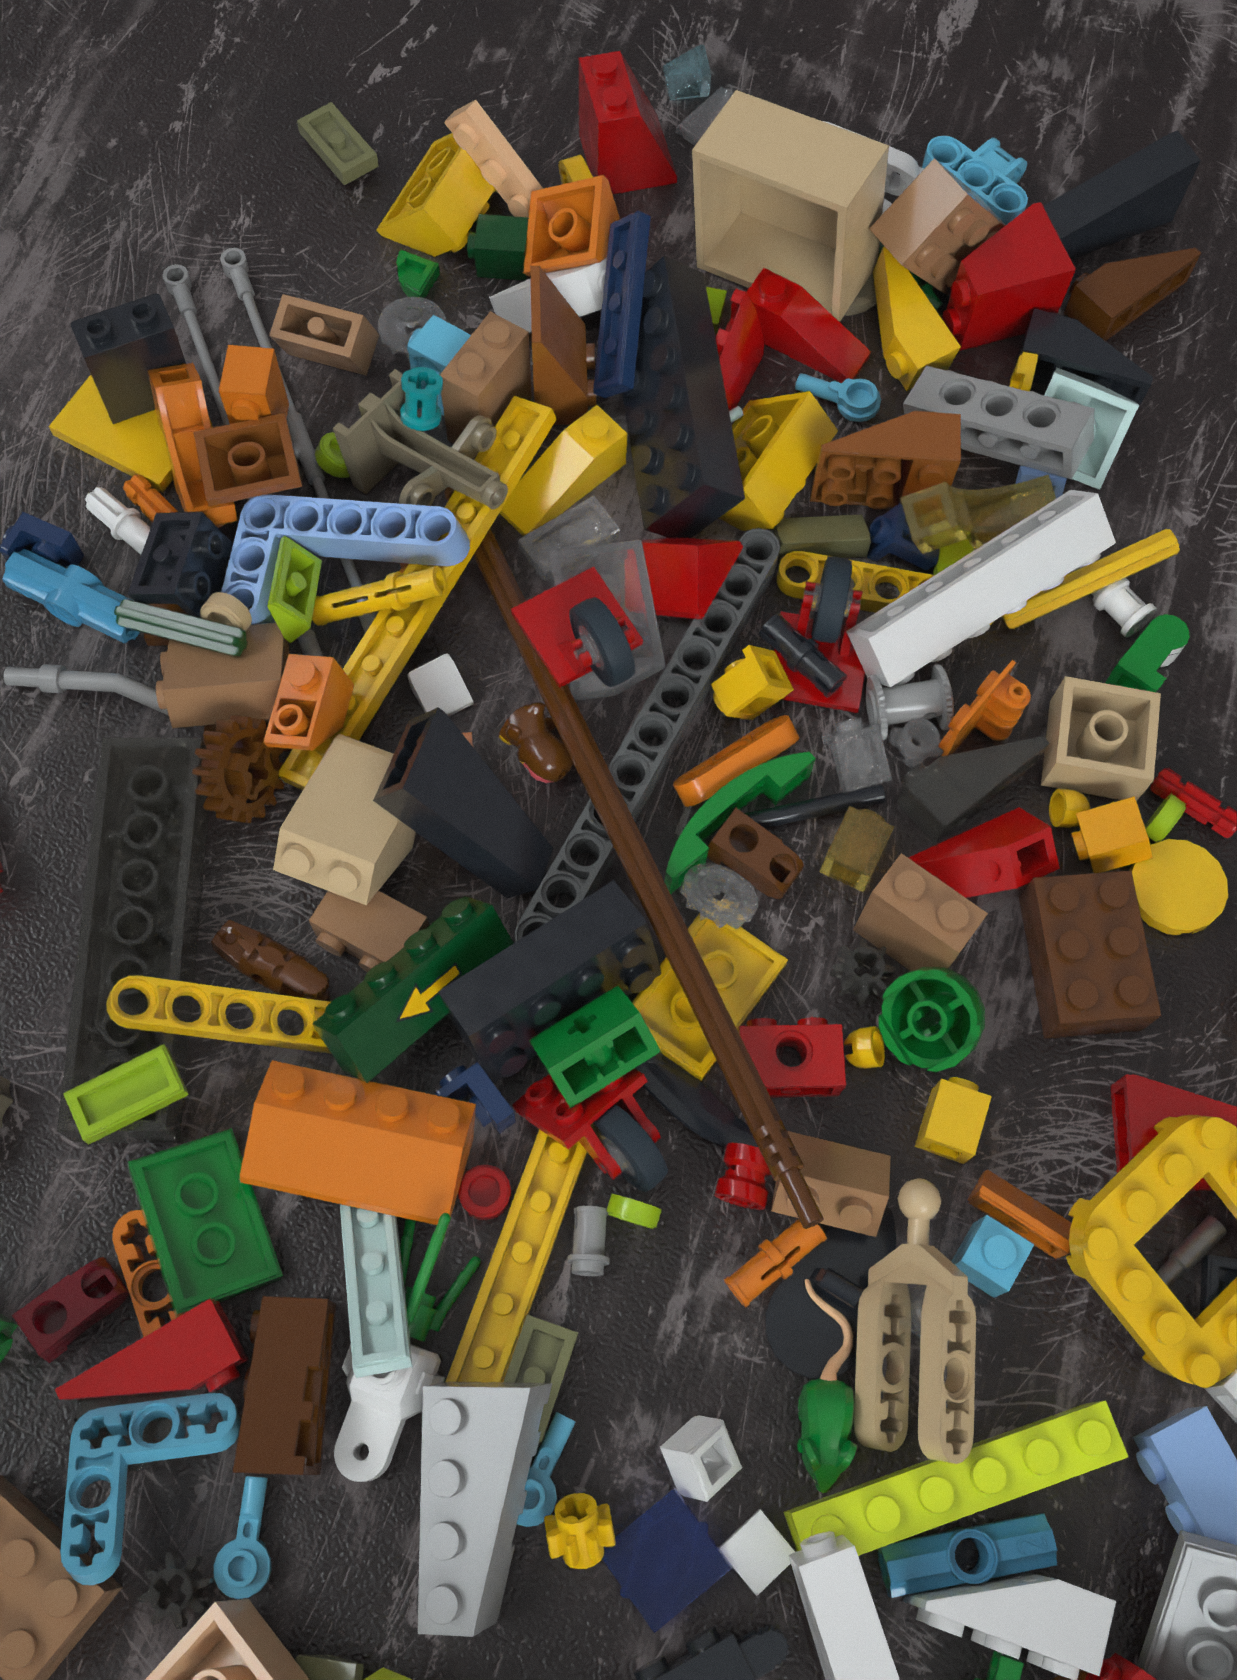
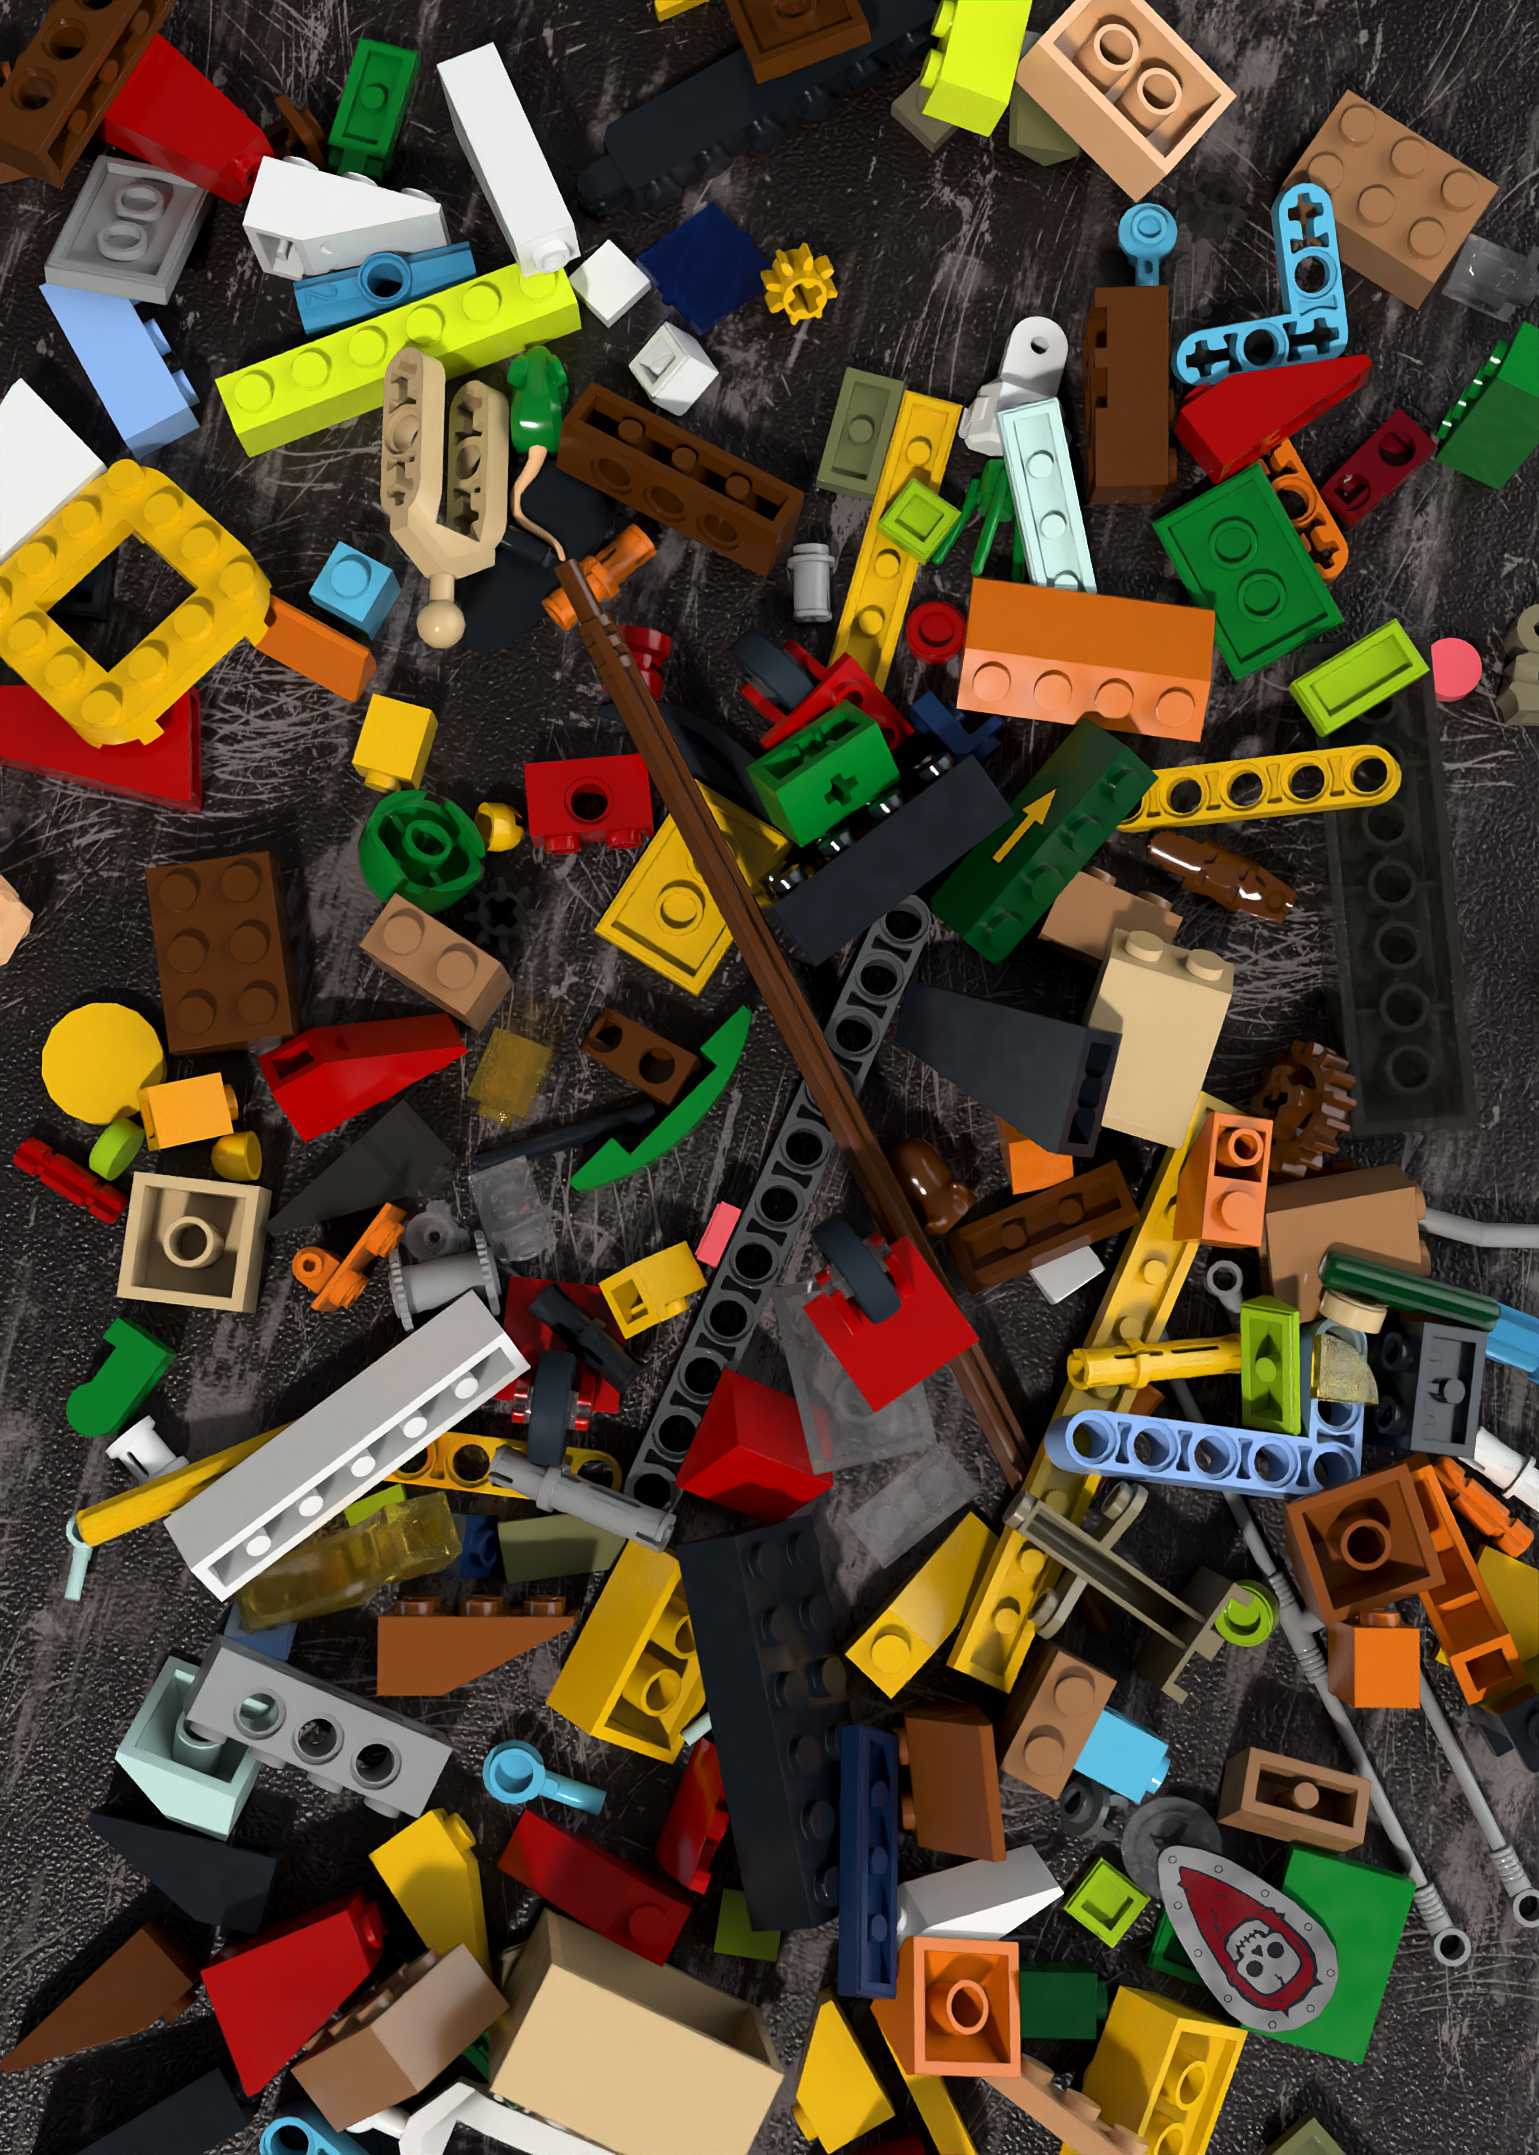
camera: 175 degrees right, 15 degrees up
teal bush [400,367,443,431] -> none
light grey wedge [418,1382,552,1637] -> none
medium azure plate [517,1412,576,1527] -> none
lime tile [606,1193,662,1229] -> none
orange beam [673,715,800,807] -> none
clear gear [680,863,758,929] -> none
medium nougat brick [771,1131,891,1237] -> none
yellow tile [1009,352,1038,391] -> none
flat silver pin [1156,1216,1227,1288] -> none
none -> light aqua hand [64,1514,102,1601]
none -> light grey pin [487,1444,676,1554]
none -> reddish brown brick [556,381,806,578]
none -> coral tile [695,1202,742,1269]
none -> yellow slope [791,1986,895,2154]
none -> lime tile [876,478,962,566]
none -> reddish brown plate [946,1160,1143,1295]
none -> lime tile [1061,1854,1151,1949]
none -> shield [1156,1842,1339,2033]
none -> green tile [1237,1842,1417,2065]
none -> clear yellow tile [1310,1334,1379,1406]
none -> coral tile [1418,638,1482,702]

